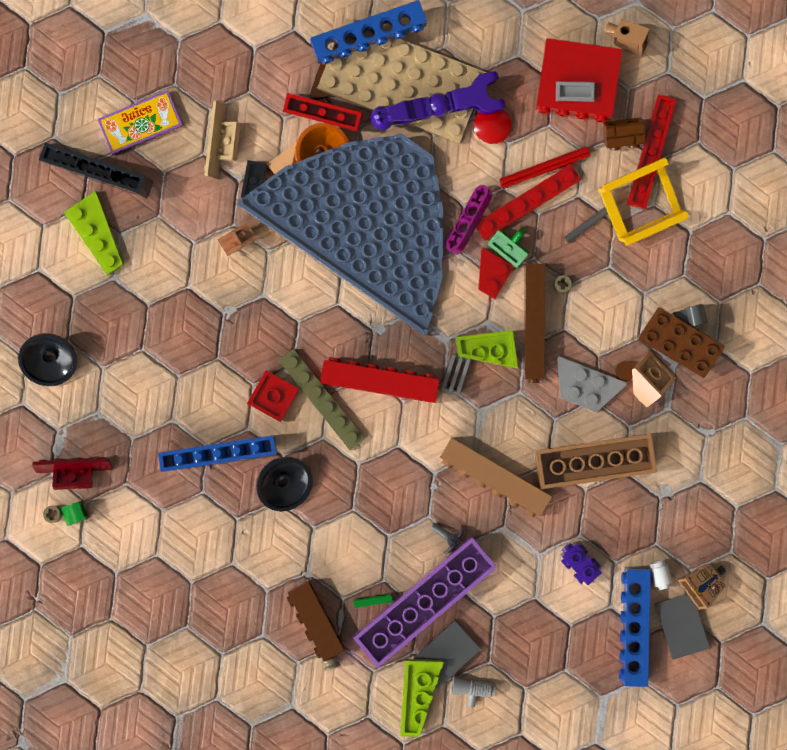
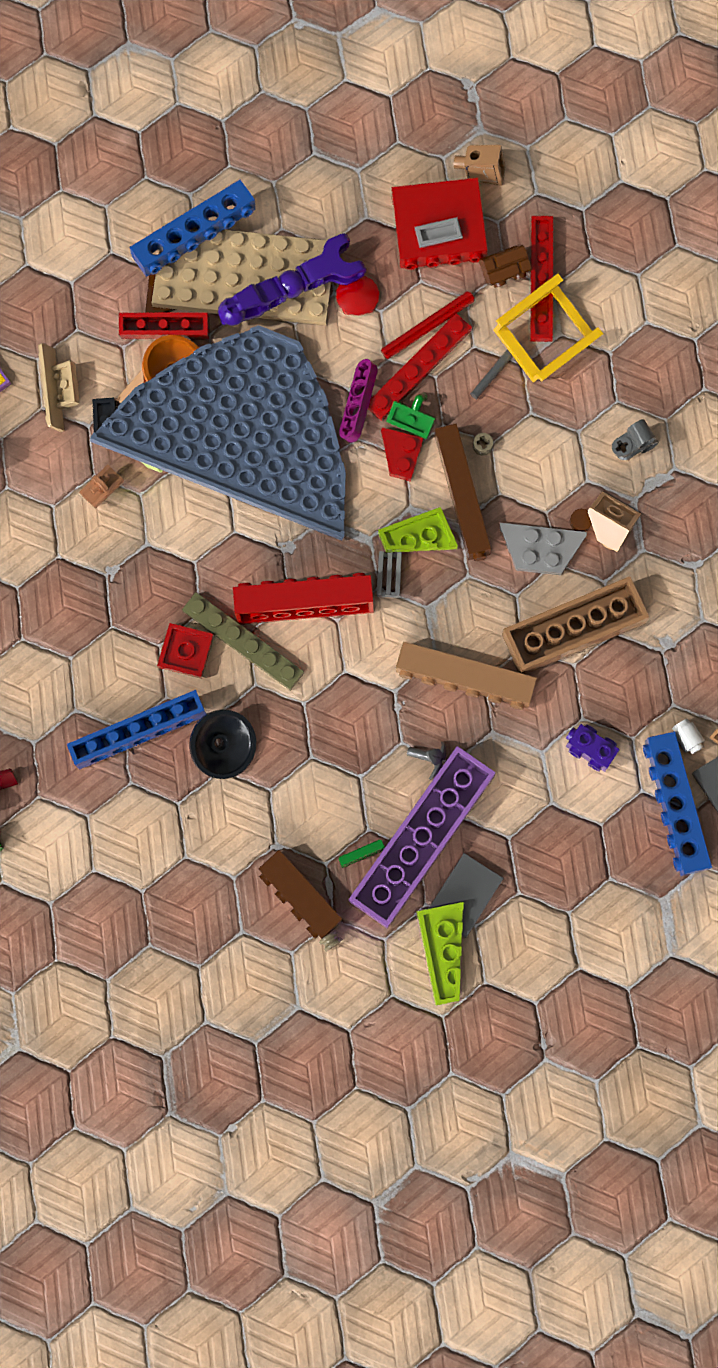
camera: 15 degrees left, 10 degrees down
light grey piece [451,676,496,707] -> none
reddish brown bracket [638,307,725,378] -> none

